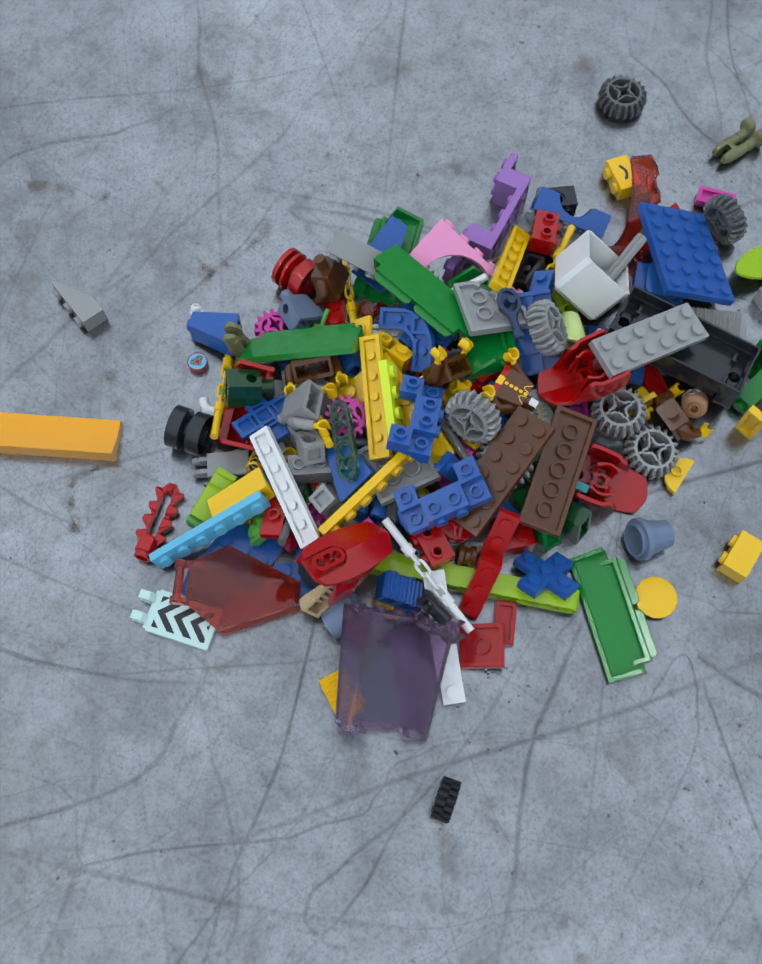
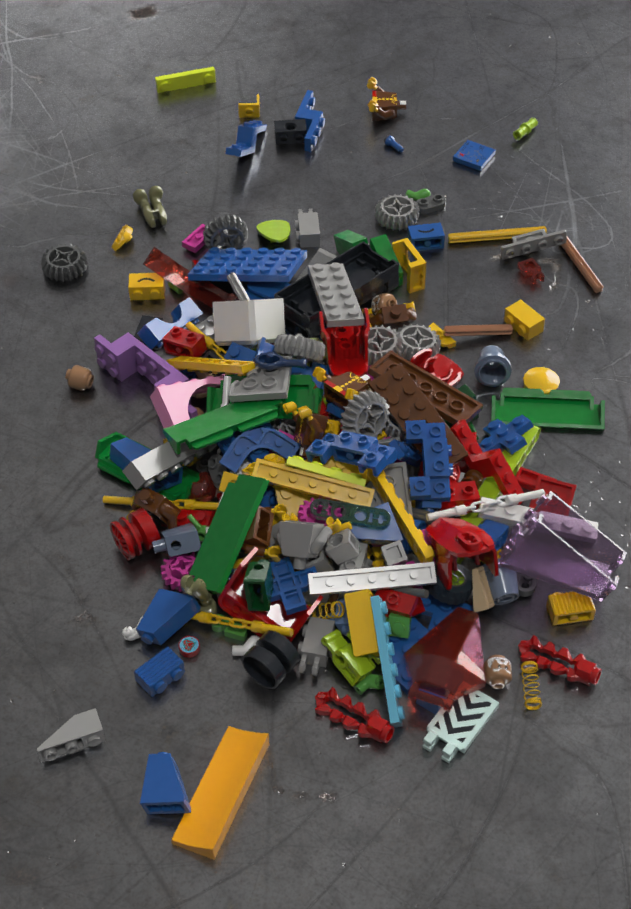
camera: 70 degrees left, 20 degrees down
black piece [416,589,468,644] -> none
none -> medium nougat head [65,365,94,391]
none -> yellow plate [111,225,133,251]
none -> blue brick [134,646,185,697]
none -> blue slope [140,752,191,814]
none -> nougat axle [443,324,513,336]
none -> medium nougat head [483,655,512,689]
none -> red sword [518,635,602,686]
none -> yellow piece [521,661,542,710]

